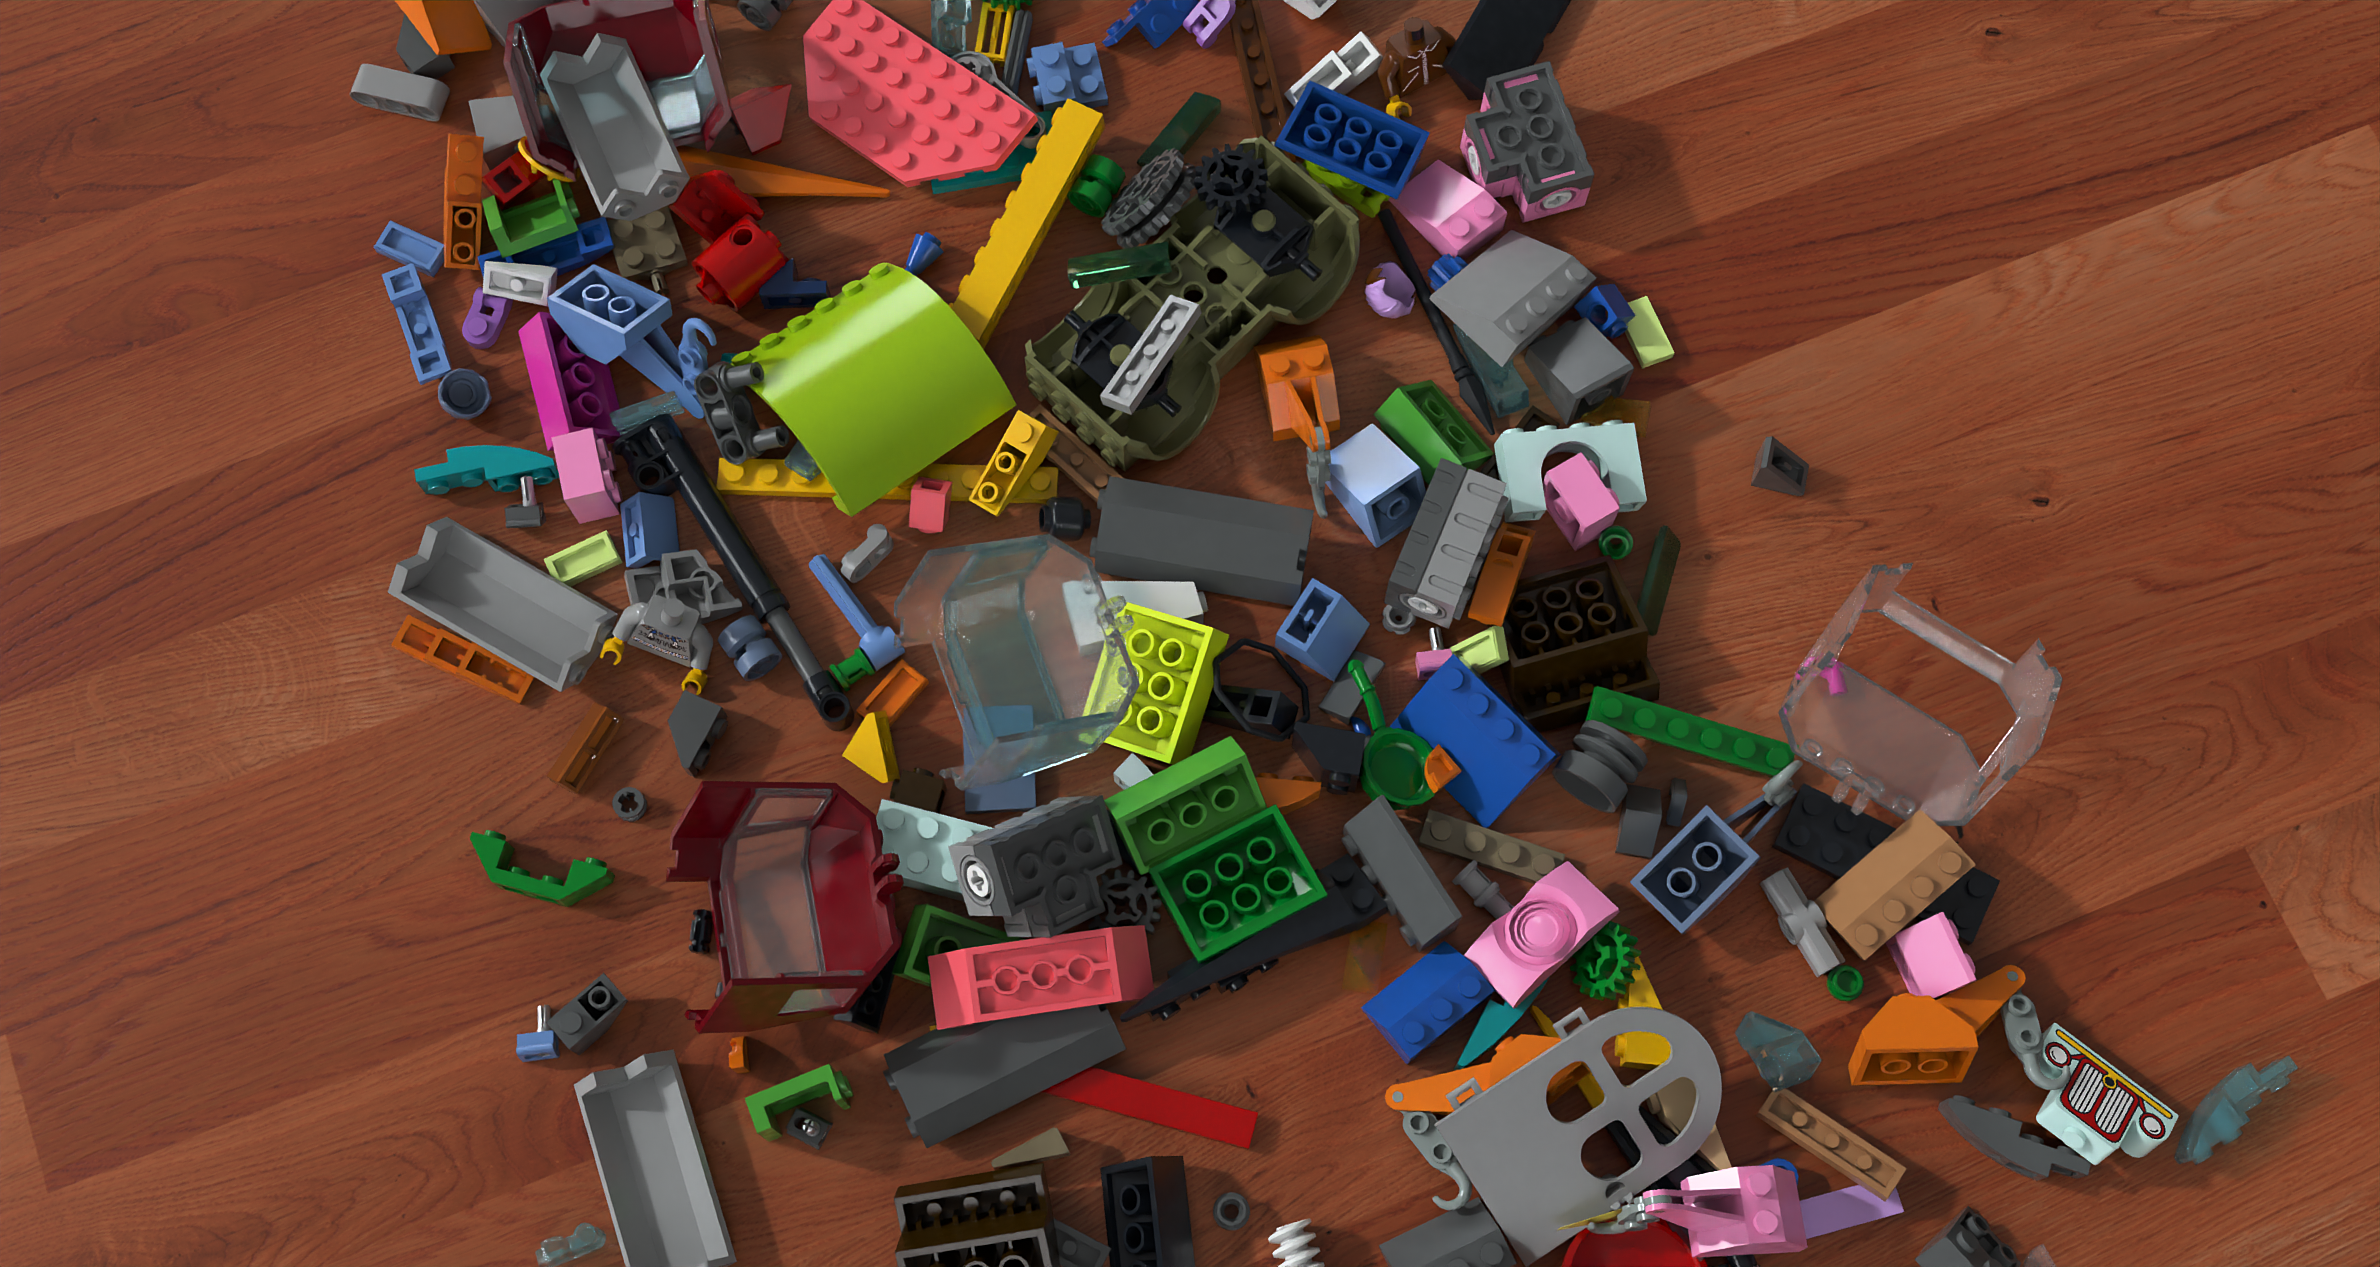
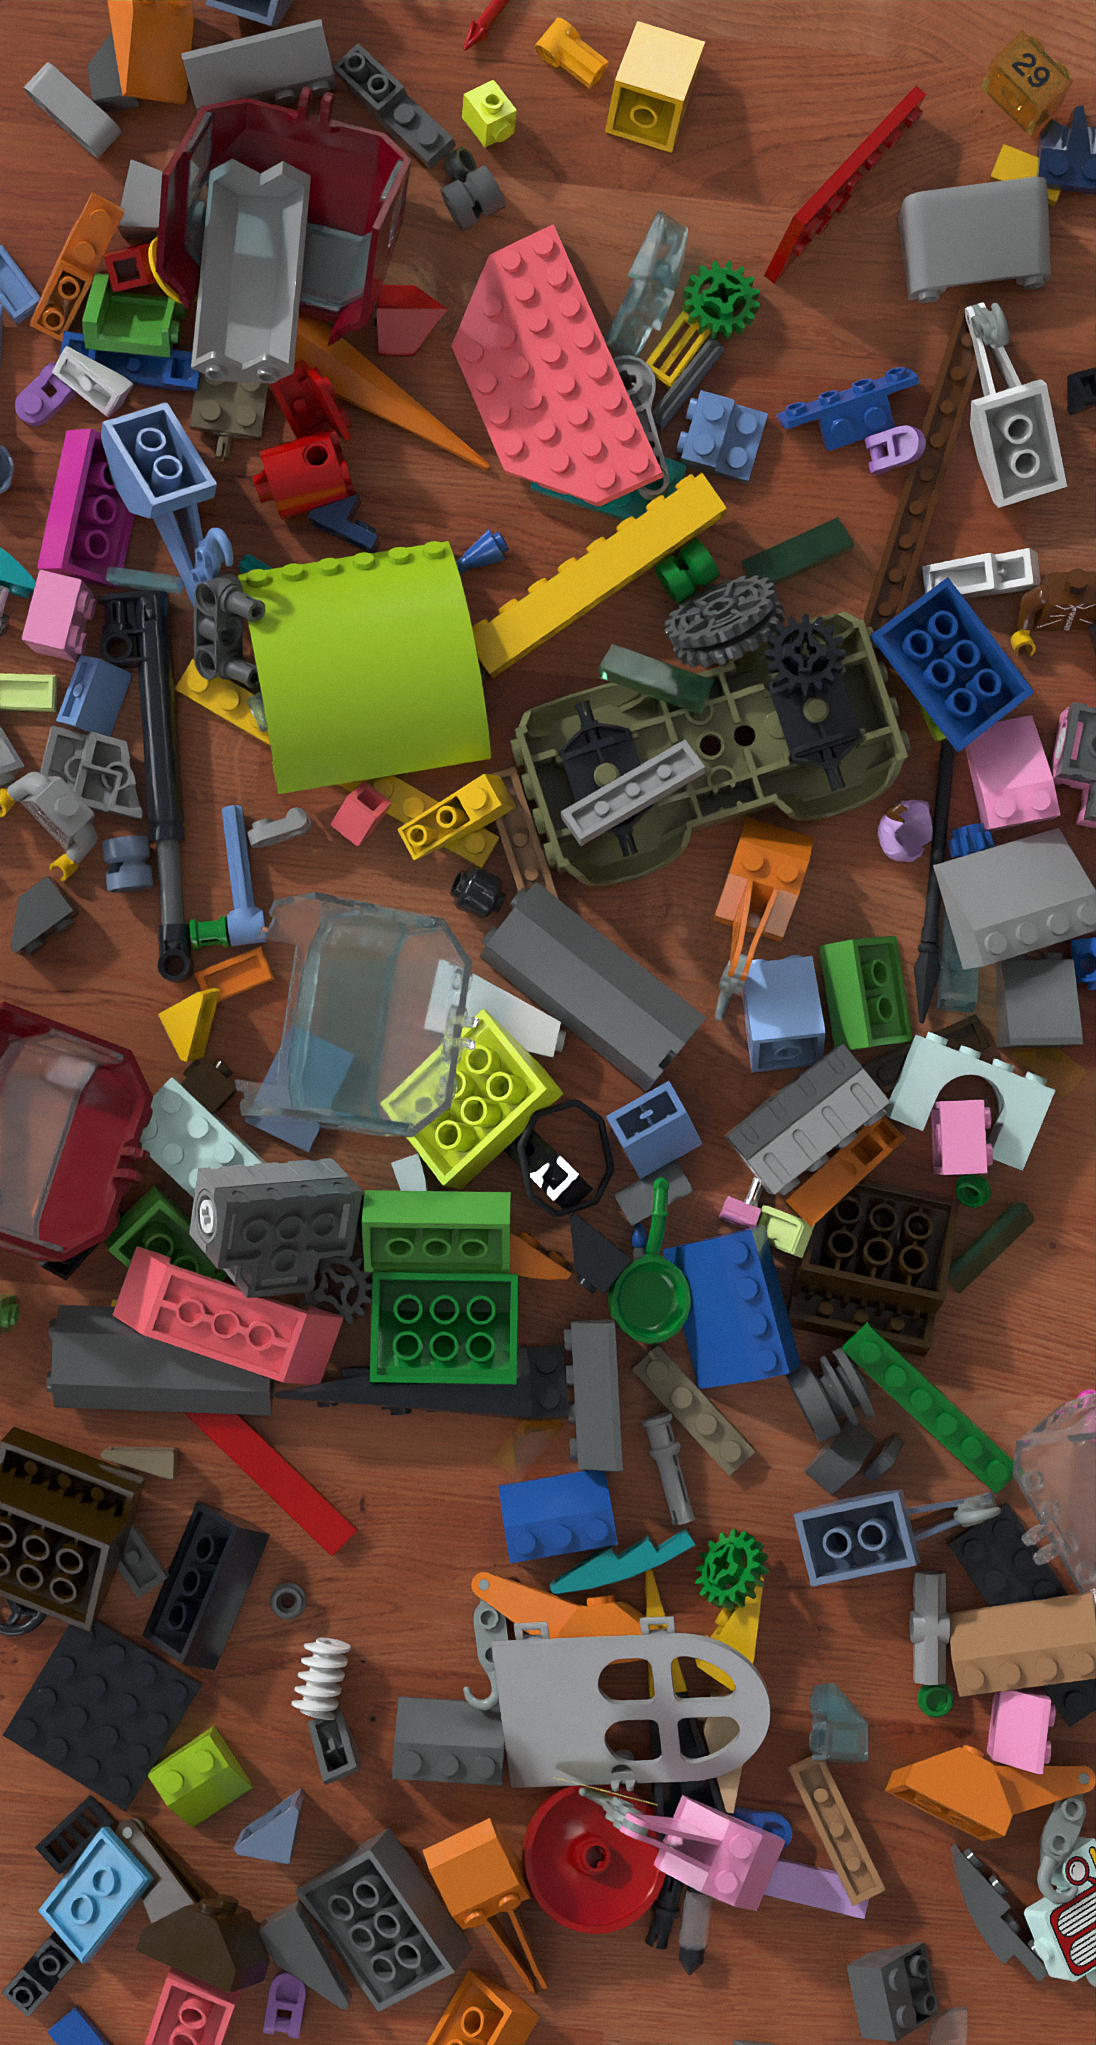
camera: 30 degrees right, 15 degrees up
light grey plate [1382,605,1416,635] -> none
orange tile [1424,744,1462,794] -> none
bright pink slope [1464,861,1620,1009] -> none

